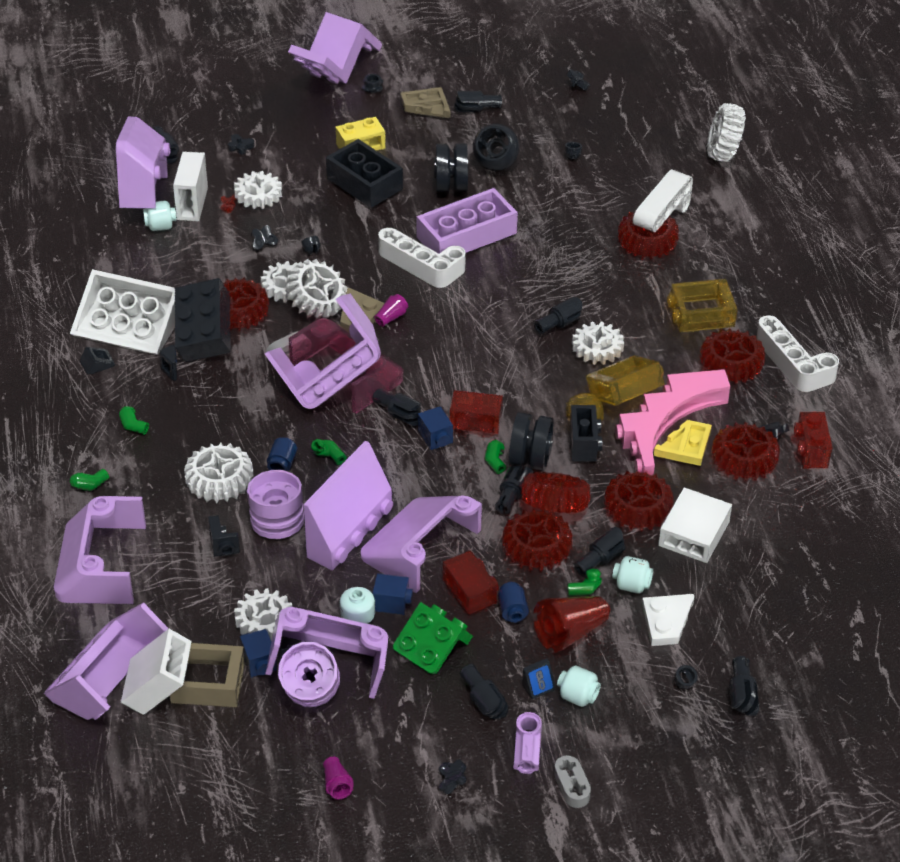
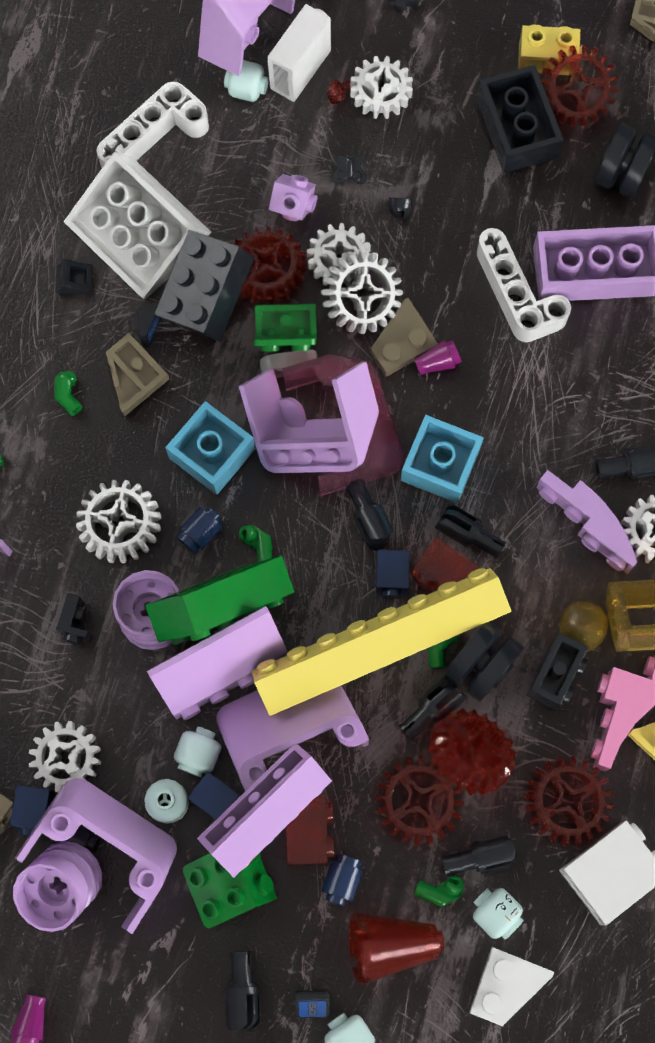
camera: 30 degrees right, 30 degrees up
none -> white beam [96,82,209,168]
none -> dark tan wing [106,333,169,416]
none -> green brick [145,556,294,645]
none -> medium azure brick [165,401,256,495]
none -> light aqua head [174,726,221,778]
none -> lavender brick [197,743,332,878]
none -> light yellow brick [252,568,512,716]
none -> green bracket [254,303,317,352]
none -> lavender brick [268,174,317,221]
none -> medium azure brick [400,415,484,503]
none -> black arm [435,503,506,559]
none -> lavender slope [536,470,637,574]
none -> clear red gear [541,45,618,127]

